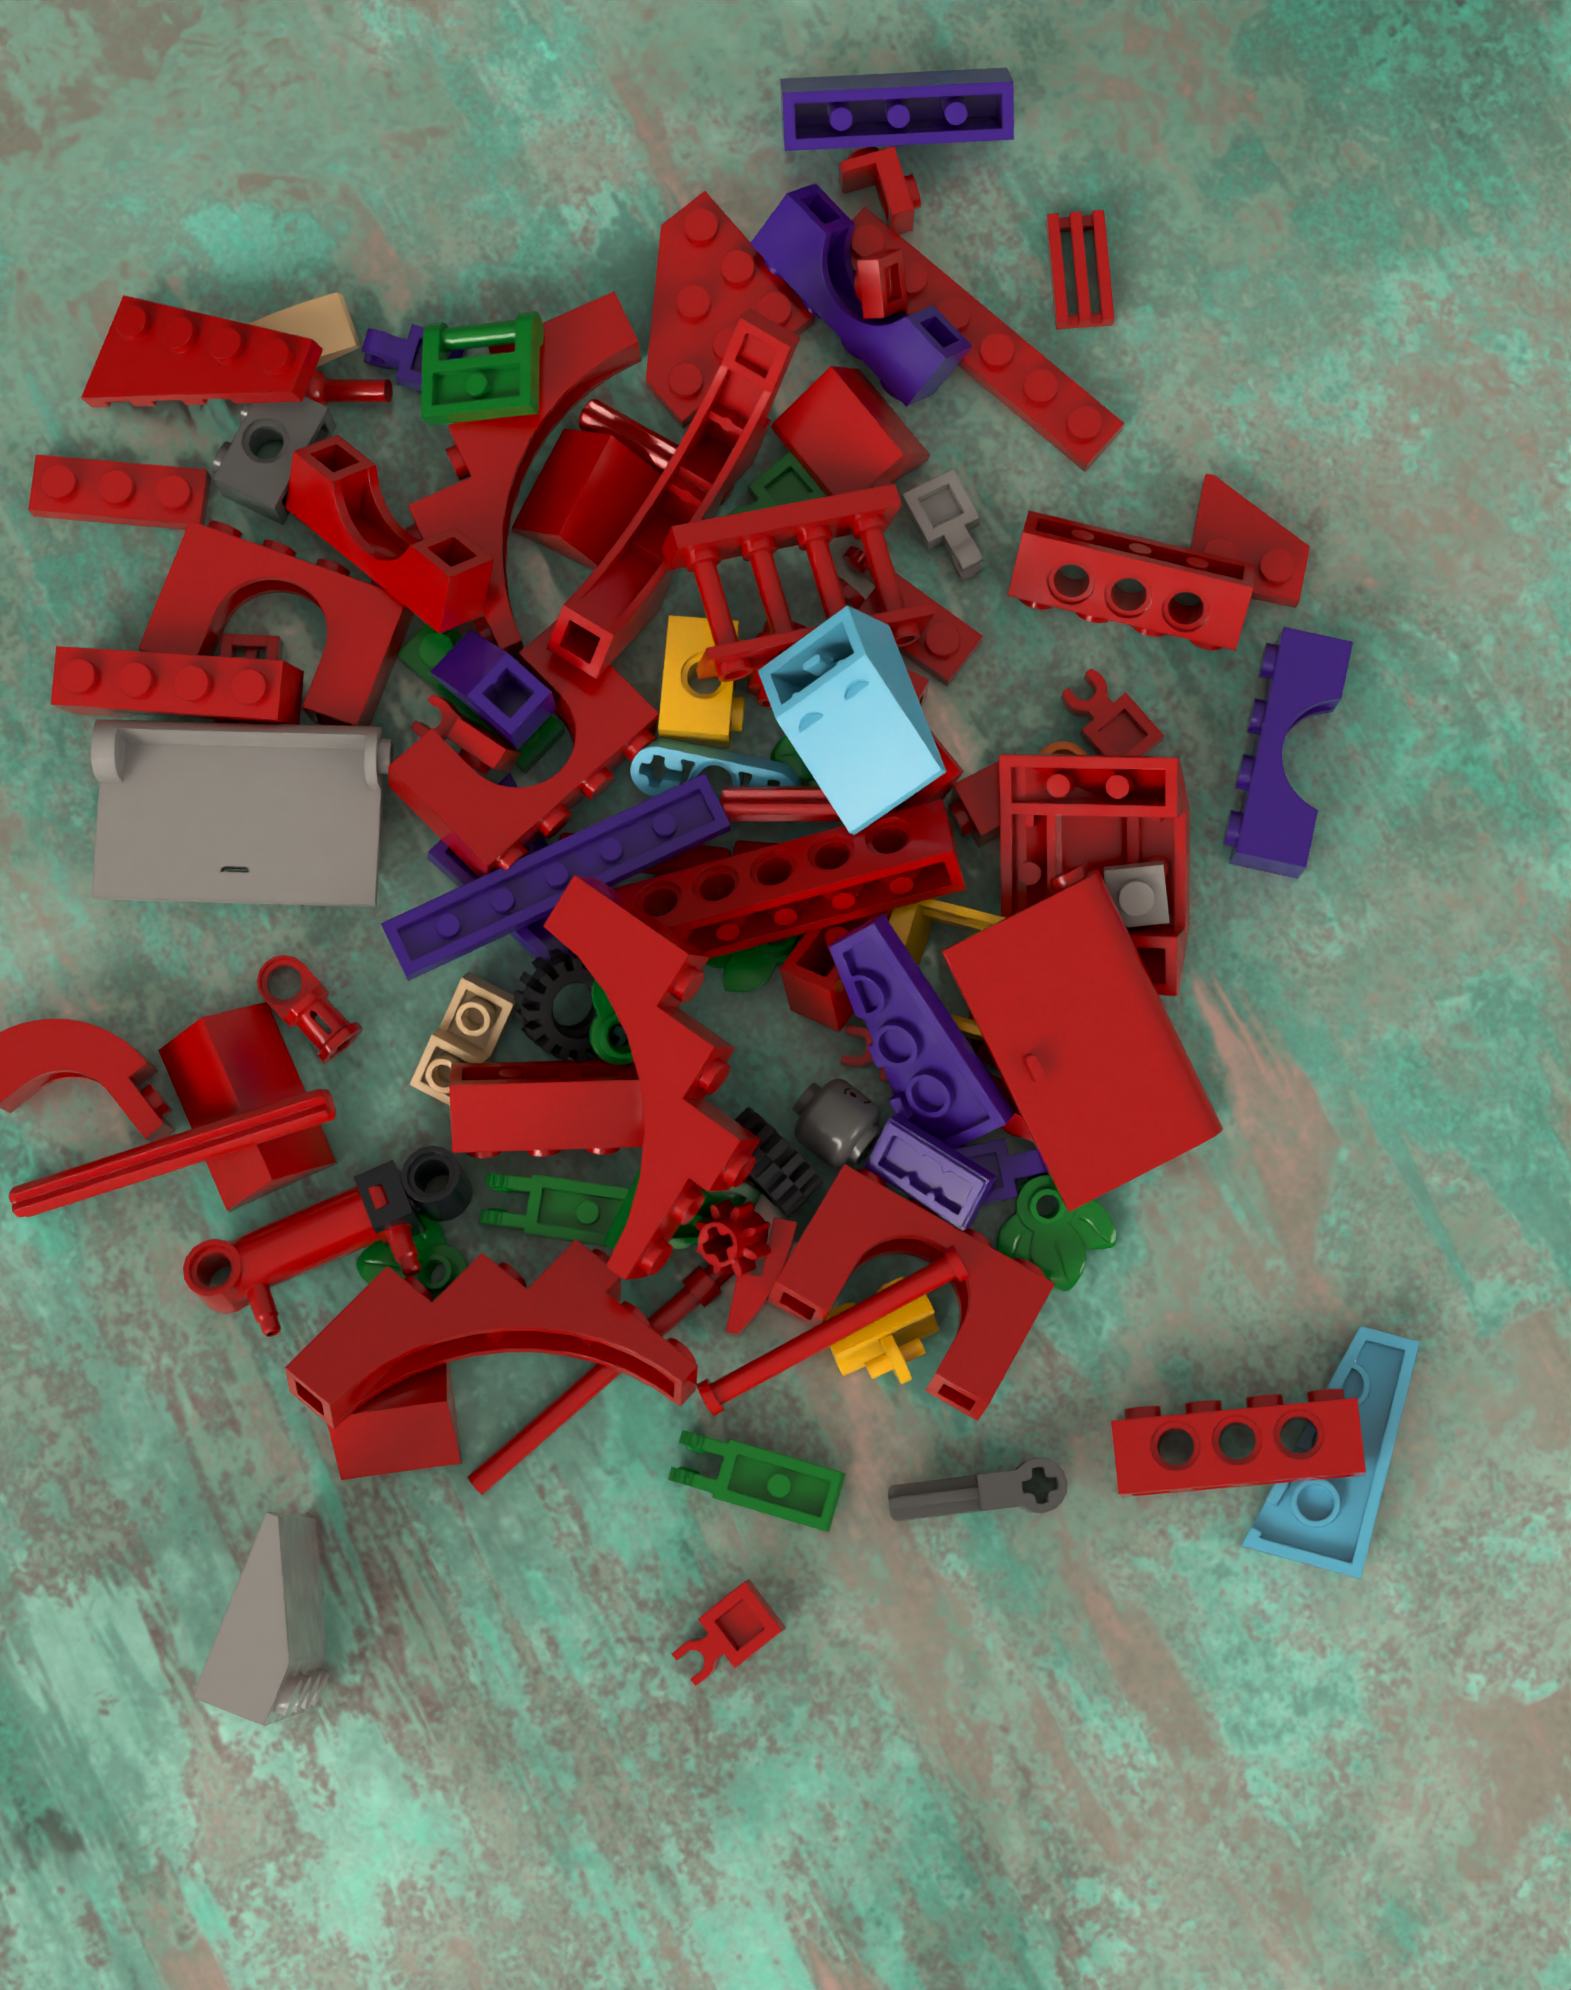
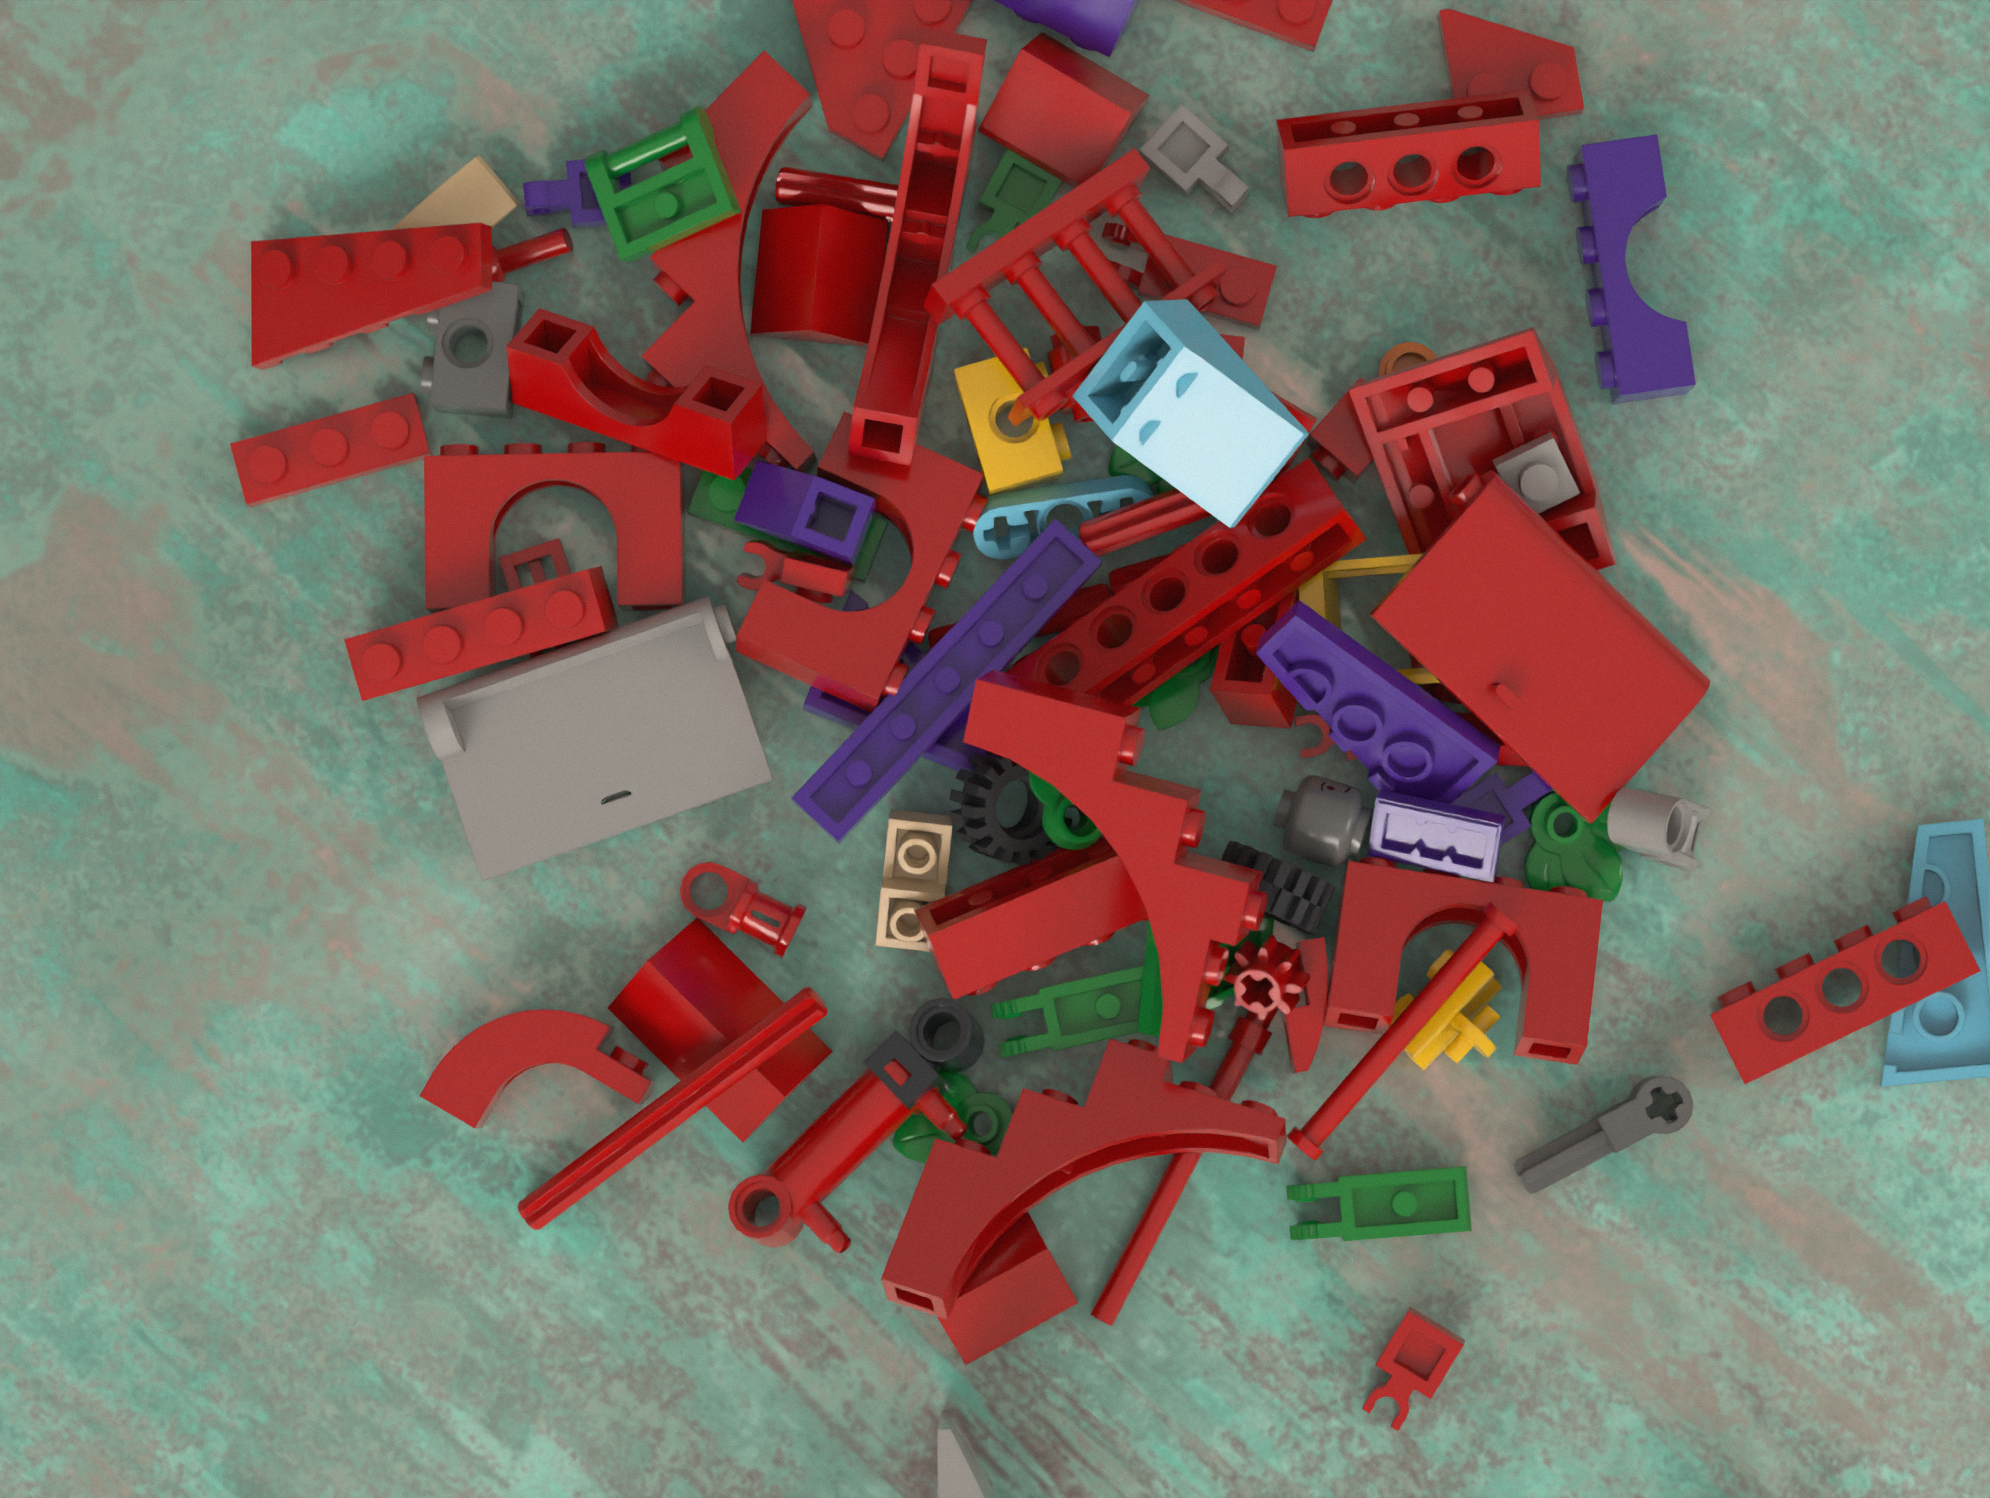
camera: 20 degrees left, 5 degrees up
red plate [1061,669,1164,756] -> none
none -> light grey piece [1607,787,1711,871]

